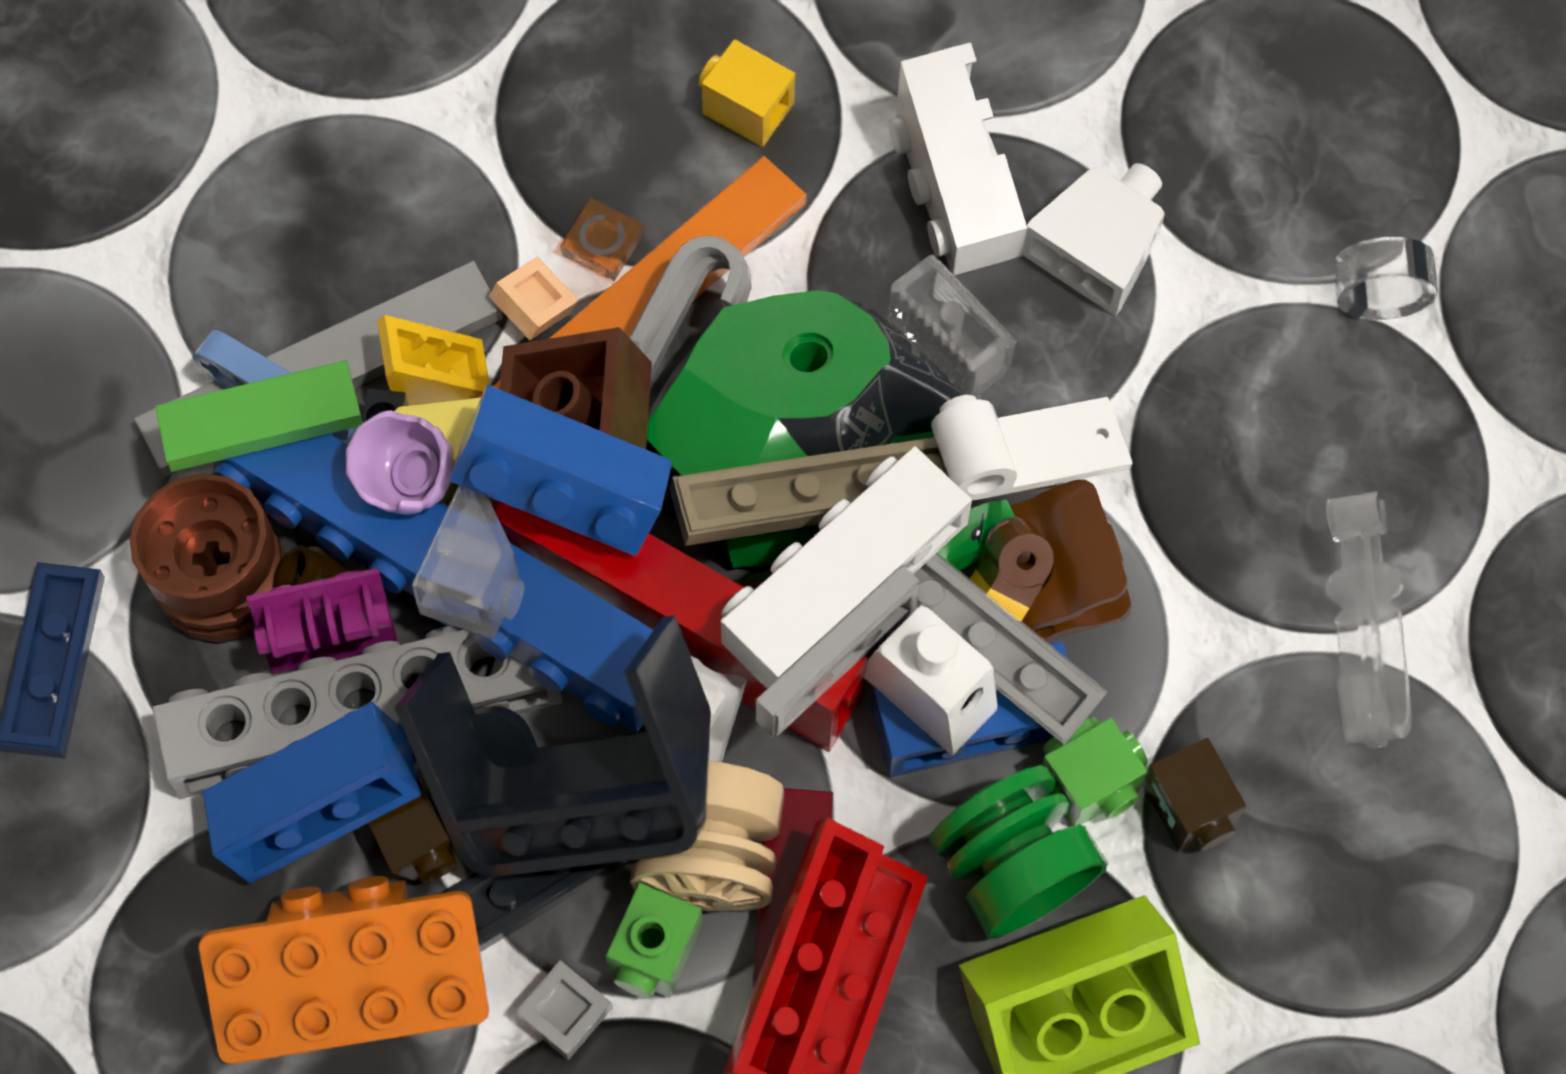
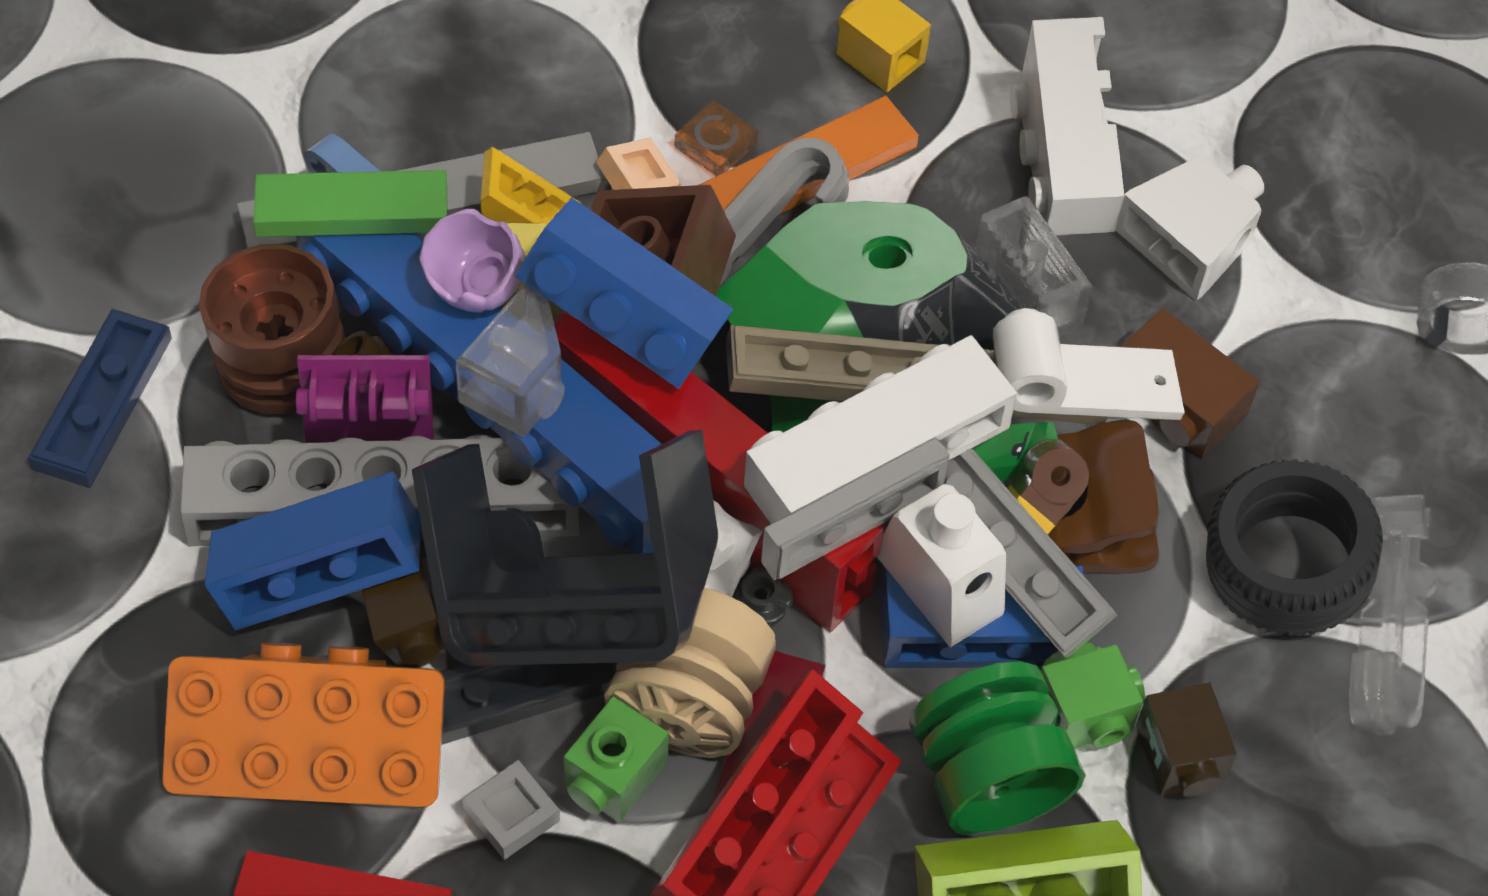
camera: 10 degrees right, 10 degrees down
none -> pearl dark grey plate [732,567,794,628]
none -> reddish brown brick [1120,307,1260,459]
none -> black tyre [1206,459,1383,636]

